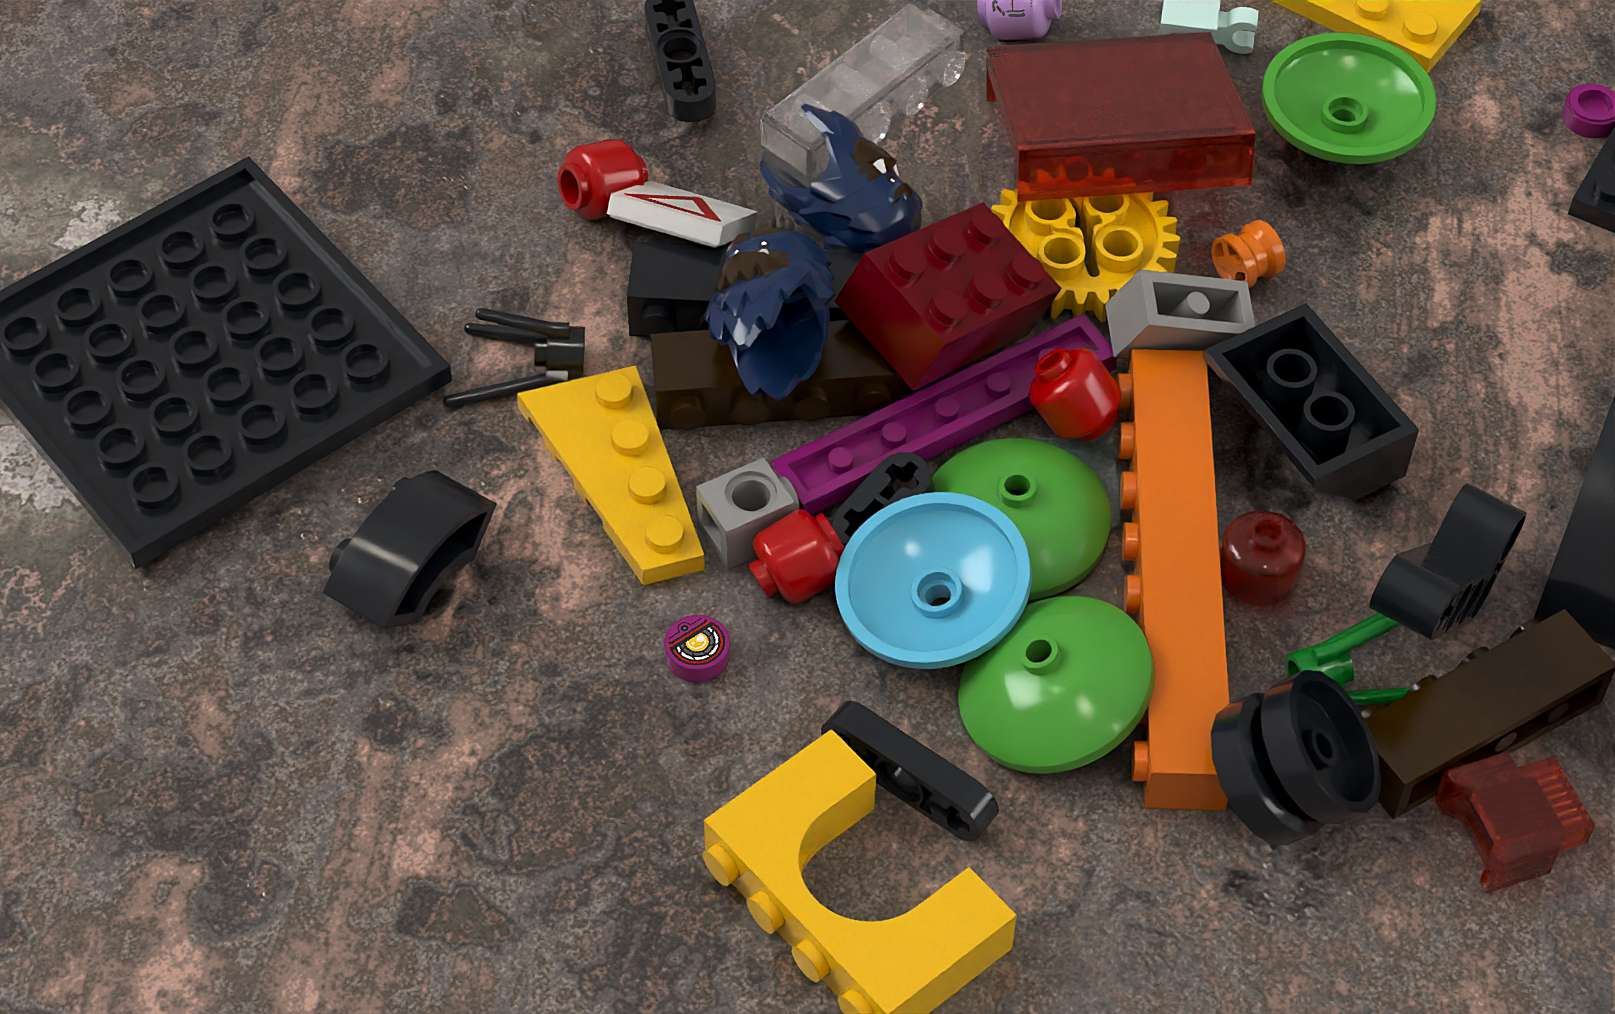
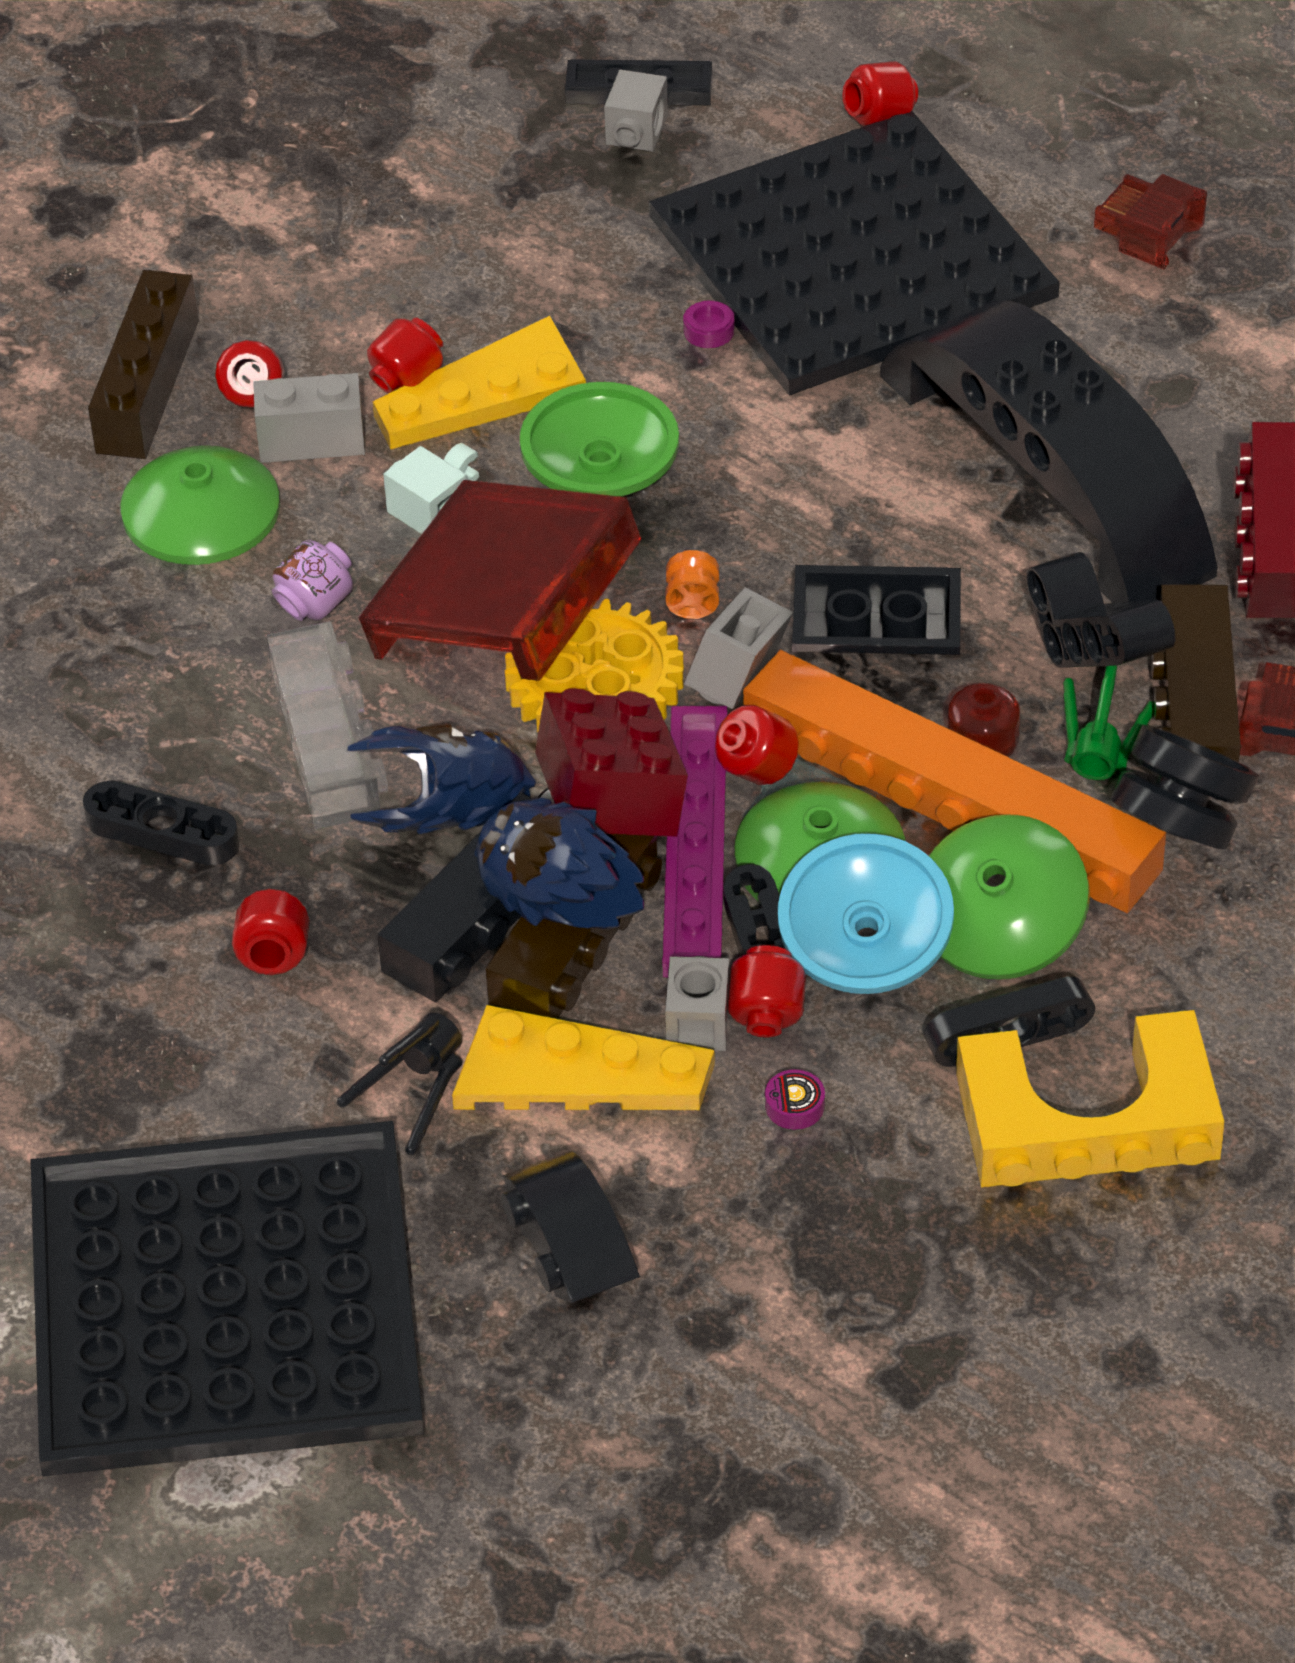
camera: 55 degrees left, 5 degrees down
white tile [607,181,758,248] -> none

